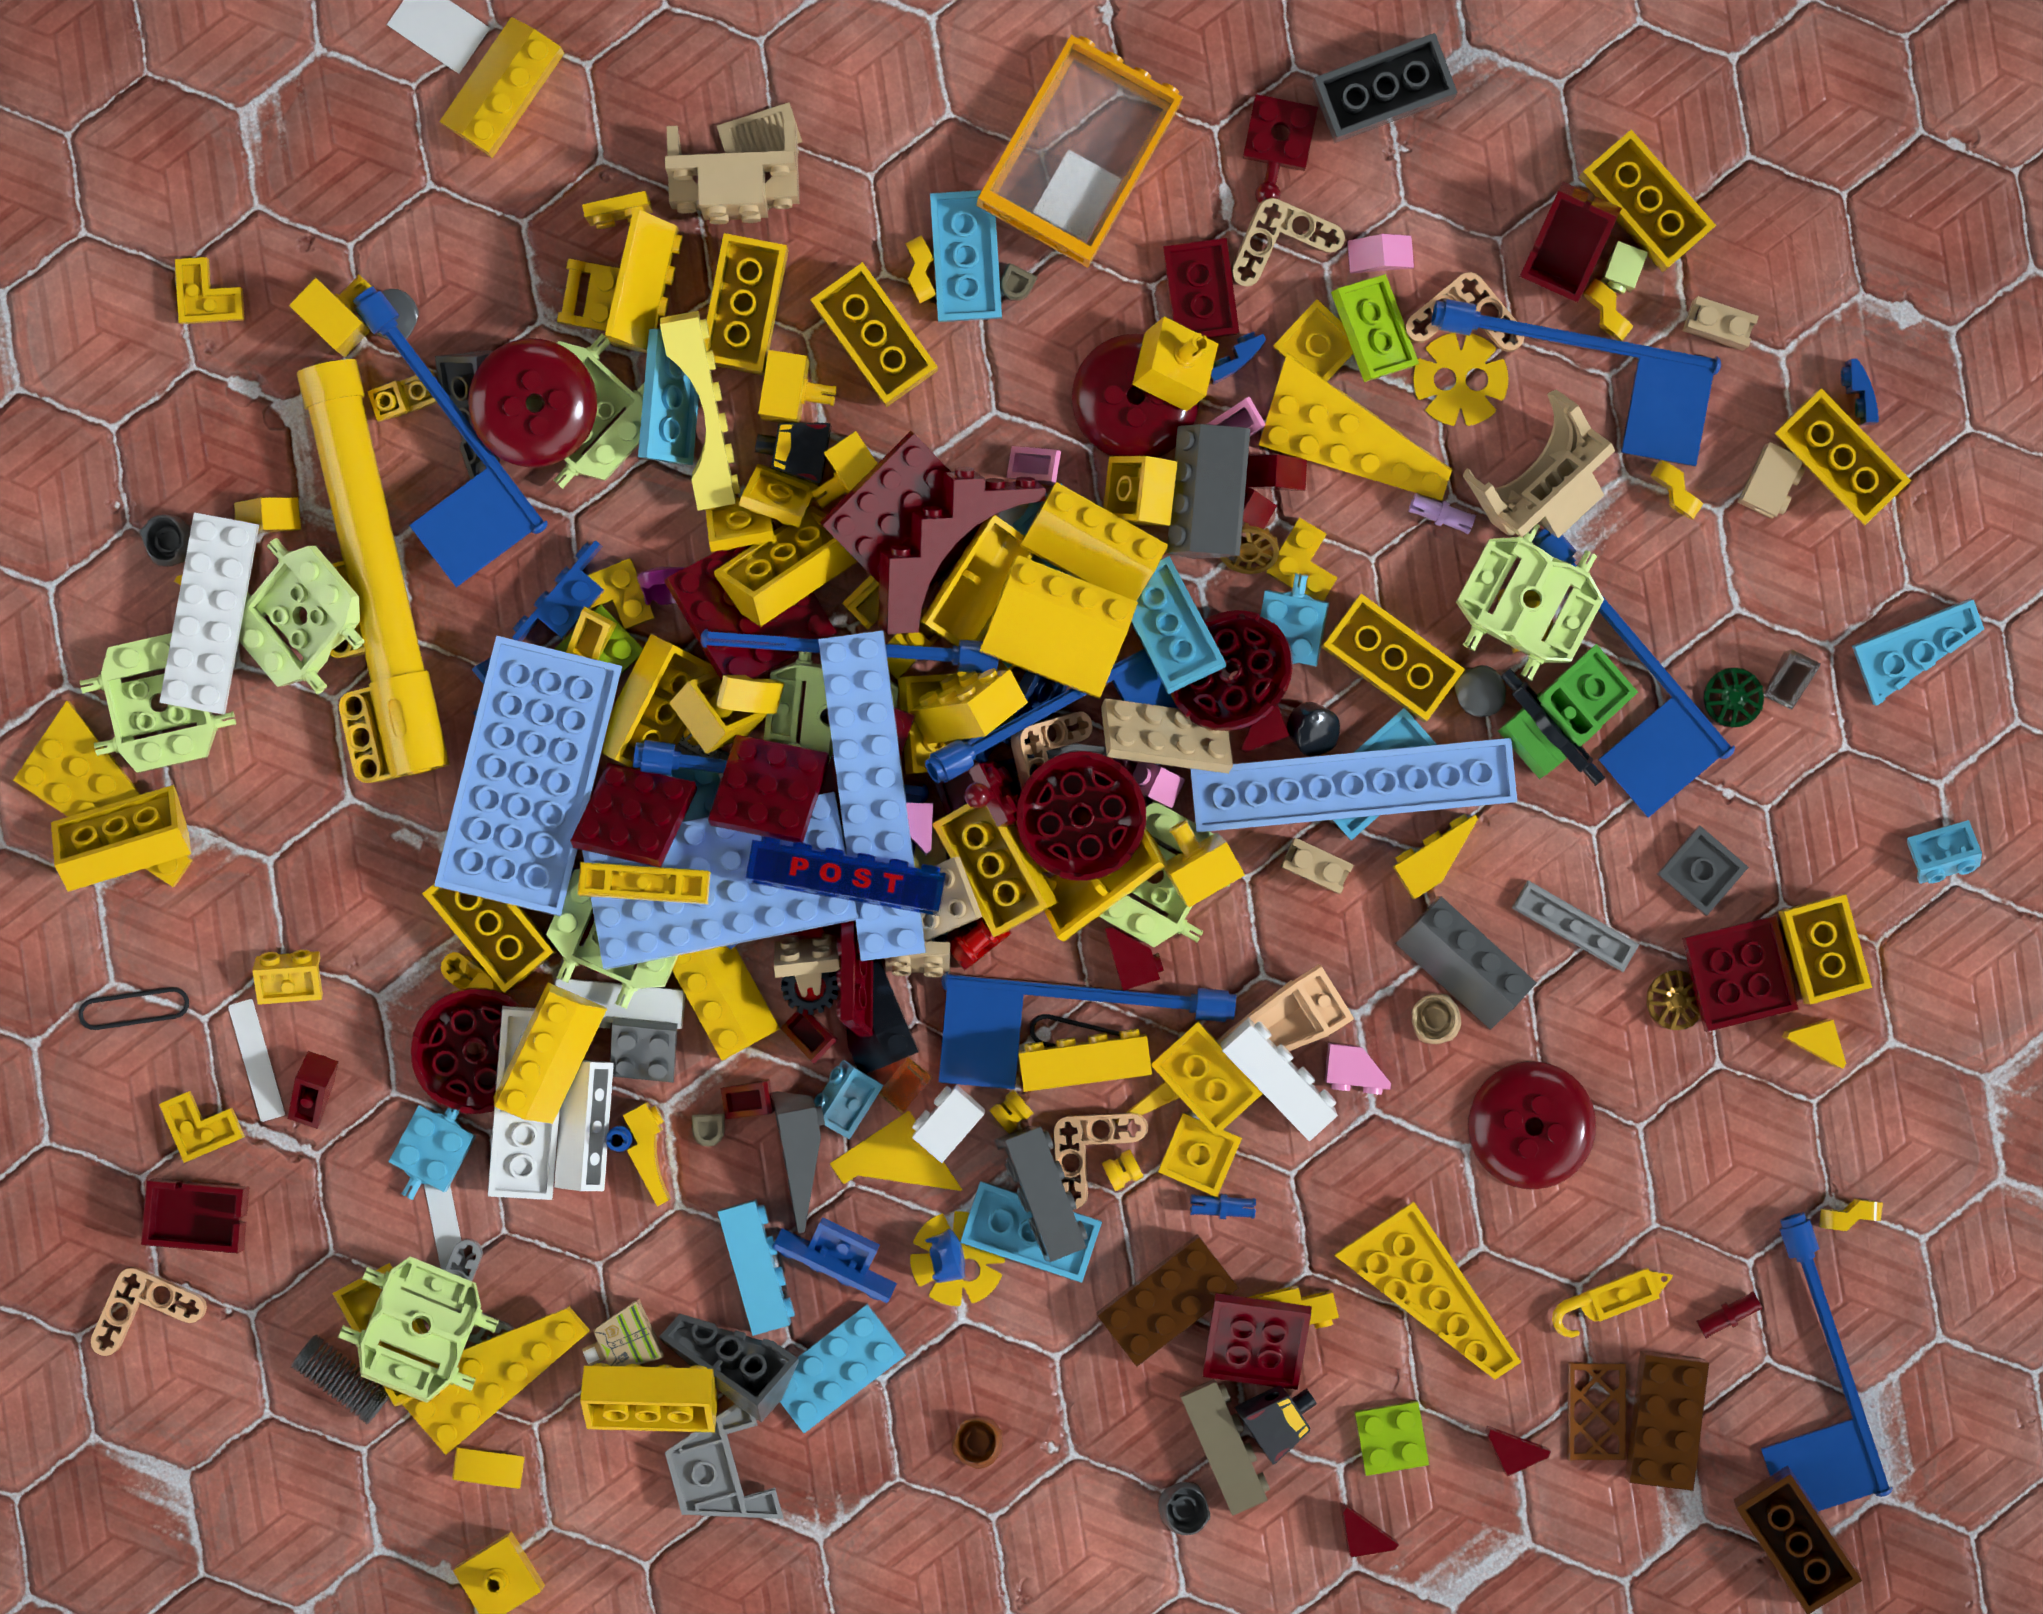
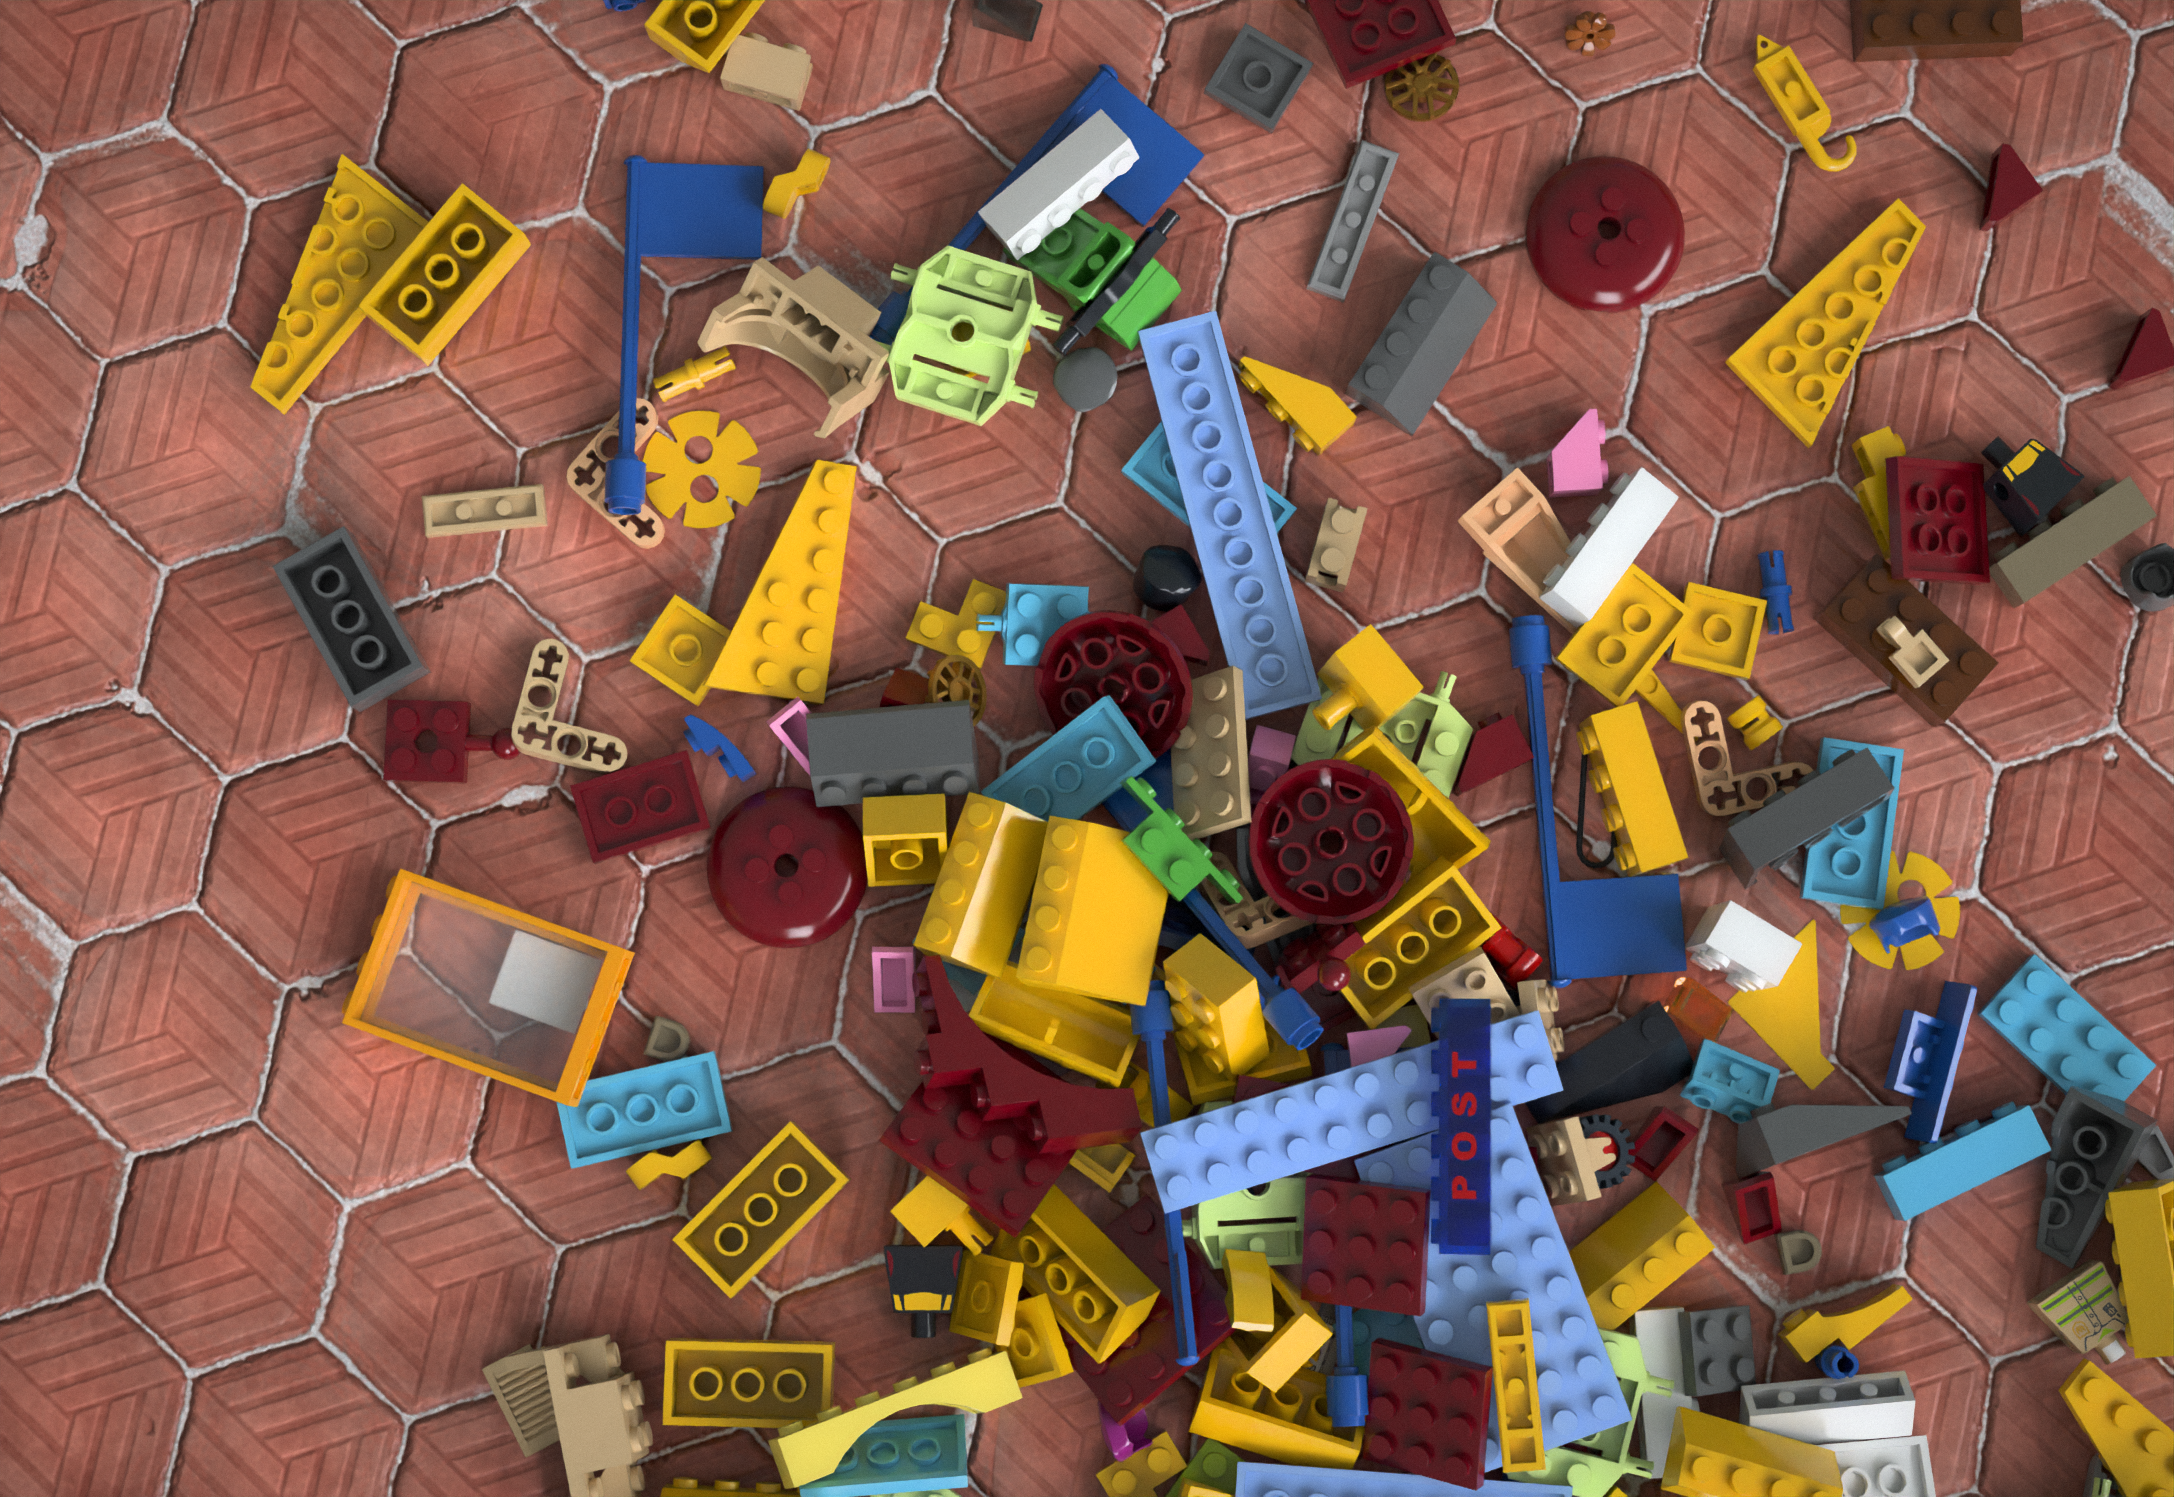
camera: 100 degrees left, 5 degrees down
yellow brick [758,350,837,423] -> none
dark red plate [836,920,873,1037] -> none
dark orange hair [952,1417,1003,1469] -> none
yellow wheel [989,1089,1034,1134] -> none
yellow brick [1132,316,1218,412] -> none
dark red slope [1246,454,1307,491] -> none
yellow brick [1321,593,1465,722] -> none
lime plate [1331,274,1419,382] -> none
bright pink slope [1347,234,1414,273] -> none
lime plate [1354,1400,1429,1476] -> none
lavender pin [1408,493,1476,534] -> none
tan hair [1411,993,1461,1044] -> none
dark red piece [1519,182,1622,303] -> none
dark orange window [1567,1362,1626,1461] -> none
yellow piece [1583,279,1633,341] -> none
yellowish green brick [1601,241,1648,294] -> none
tan brick [1682,296,1759,351] -> none
dark green wheel [1704,668,1764,728] -> none
none -> yellow wing [250,154,429,415]
none -> tan tile [422,484,548,538]
none -> yellow pin [653,345,737,402]
none -> white brick [978,109,1140,260]
none -> bright green bracket [1120,776,1243,904]
none -> dark orange plant [1564,11,1616,56]
none -> tan plate [1876,616,1949,688]

